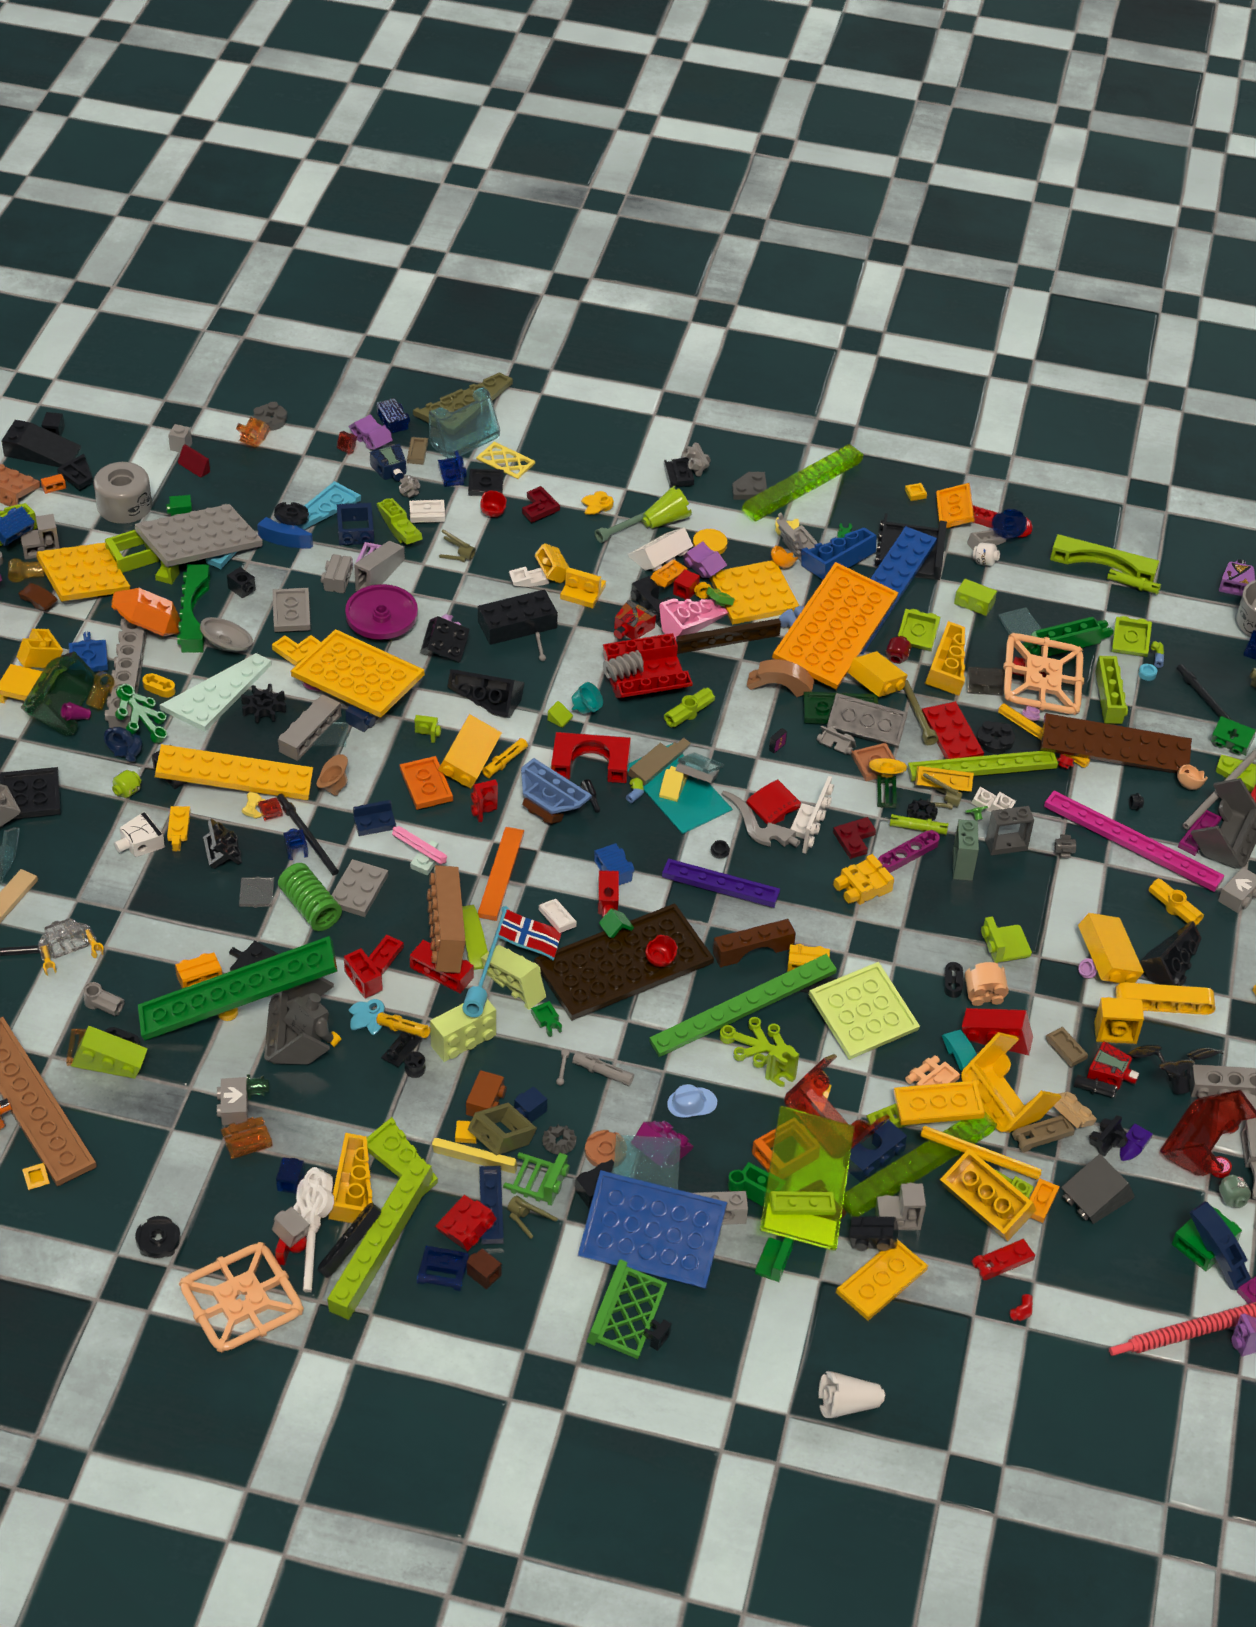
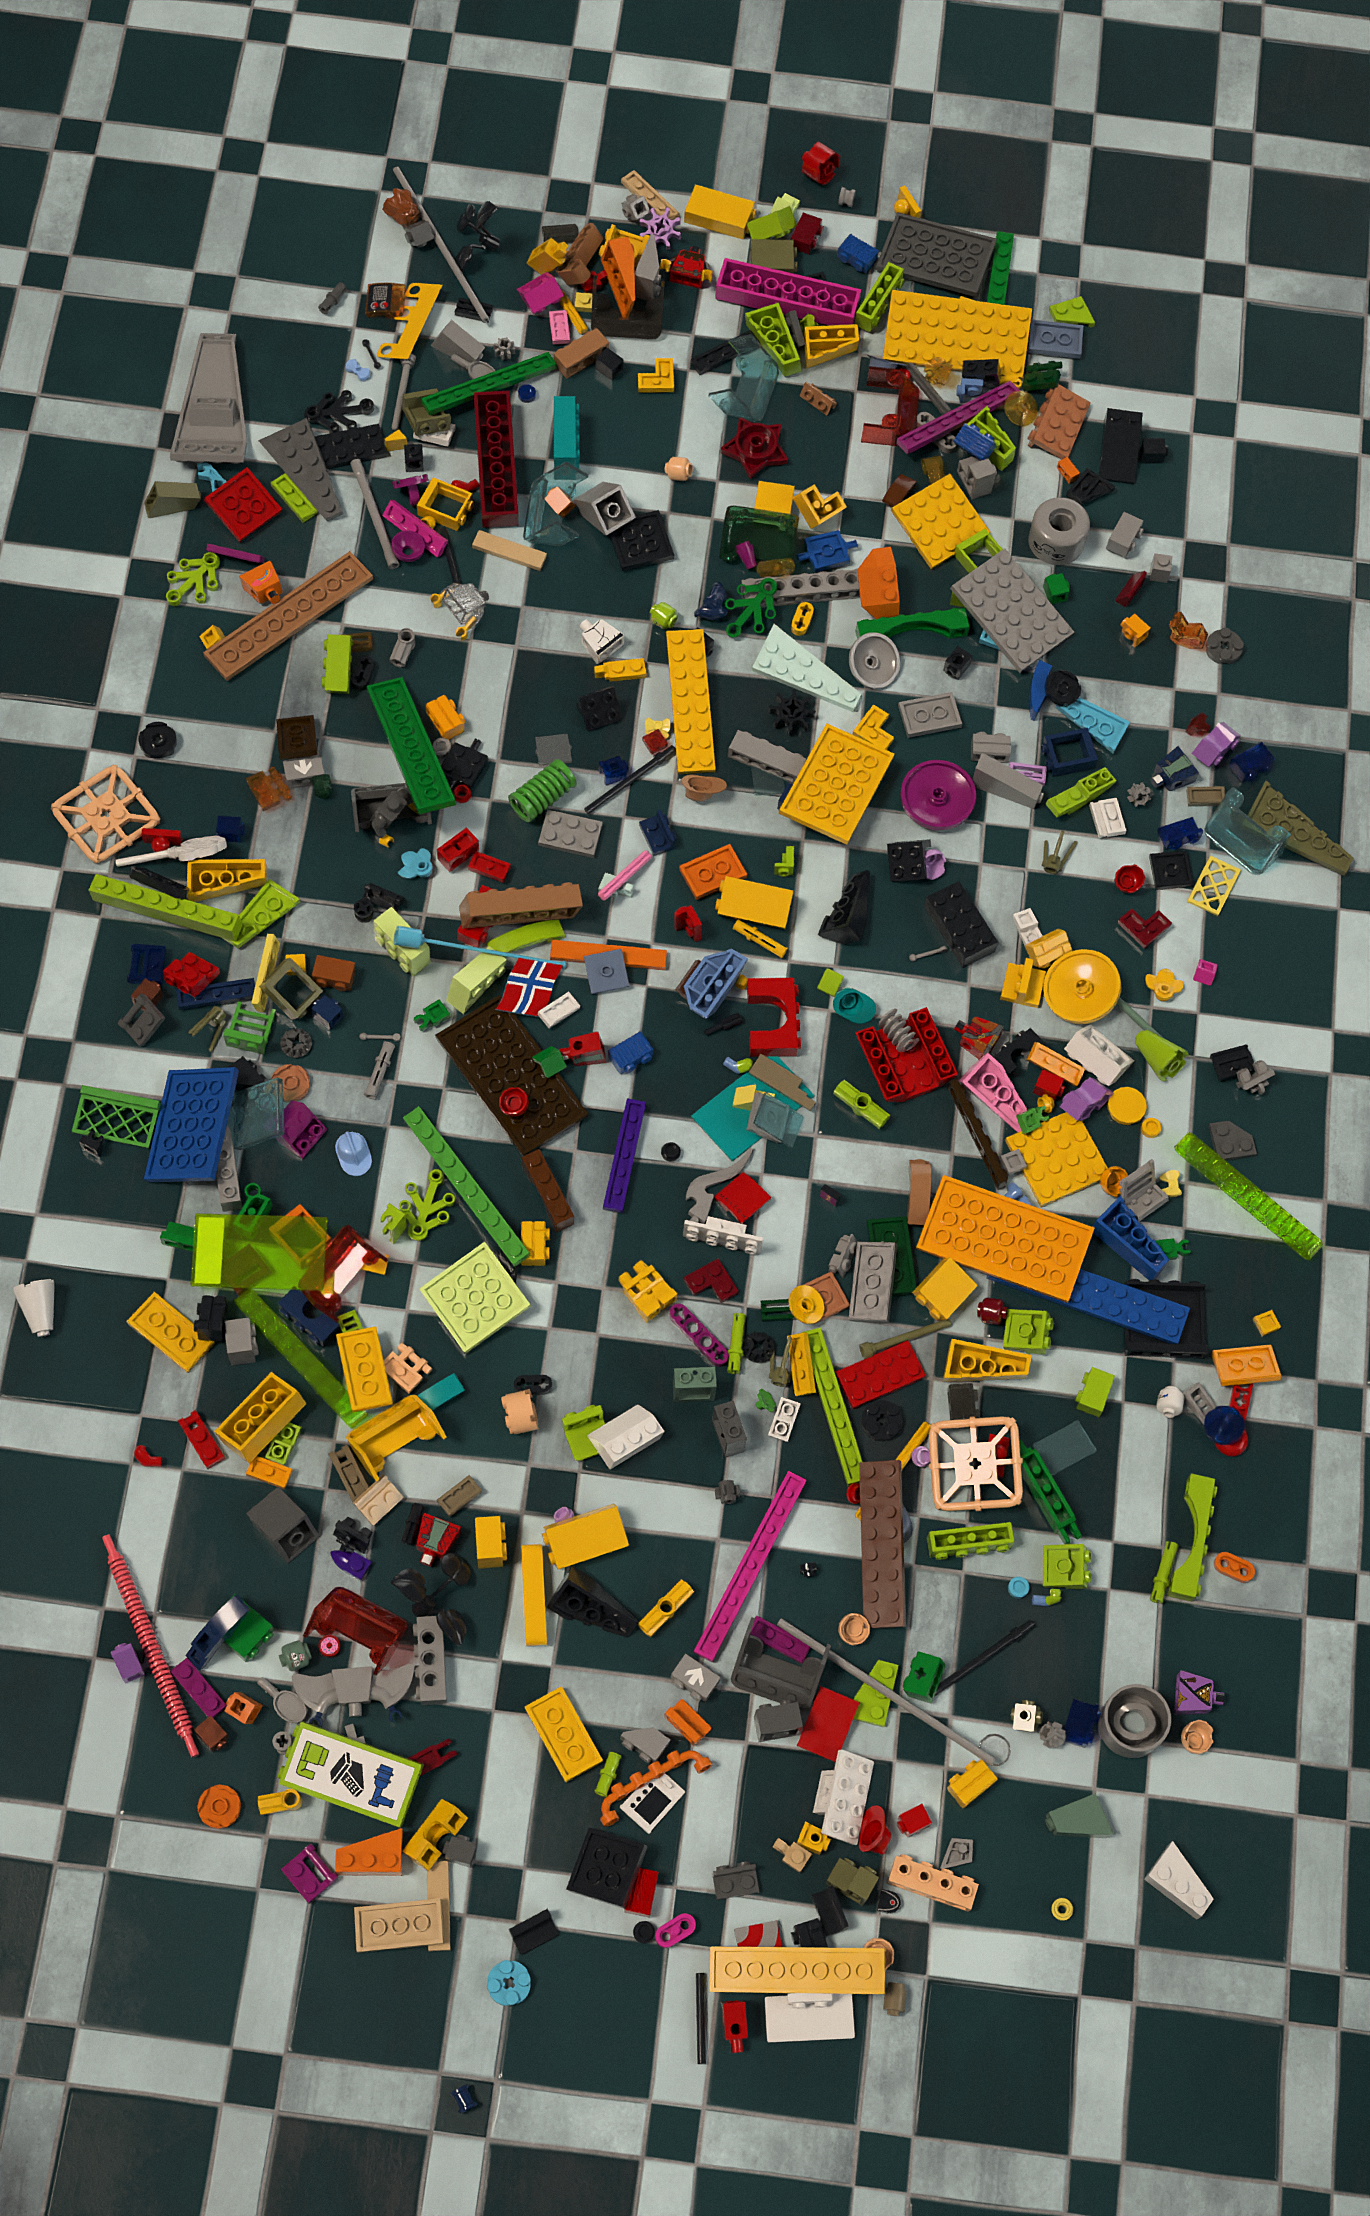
camera: 80 degrees right, 20 degrees up
light grey brick [272,1206,310,1248] -> none
yellow pin [376,1012,431,1038] -> none
lime tile [769,1191,836,1215] -> none
yellow axle [920,1126,1042,1180] -> none
red wedge [962,1008,1033,1056] -> none
none -> dark grey plate [118,994,165,1046]
none -> dark brown plate [276,715,318,760]
none -> sand blue plate [584,949,629,995]
none -> white slope [587,1405,664,1469]
none -> light grey tile [1000,1149,1027,1175]
none -> yellow dish [1043,949,1121,1024]
none -> light grey brick [1106,512,1144,558]
none -> light orange brick [1120,614,1150,647]
none -> yellow tile [1141,1118,1161,1138]
none -> dark pink slope [1193,959,1218,985]
none -> orange plate [1214,1552,1255,1583]

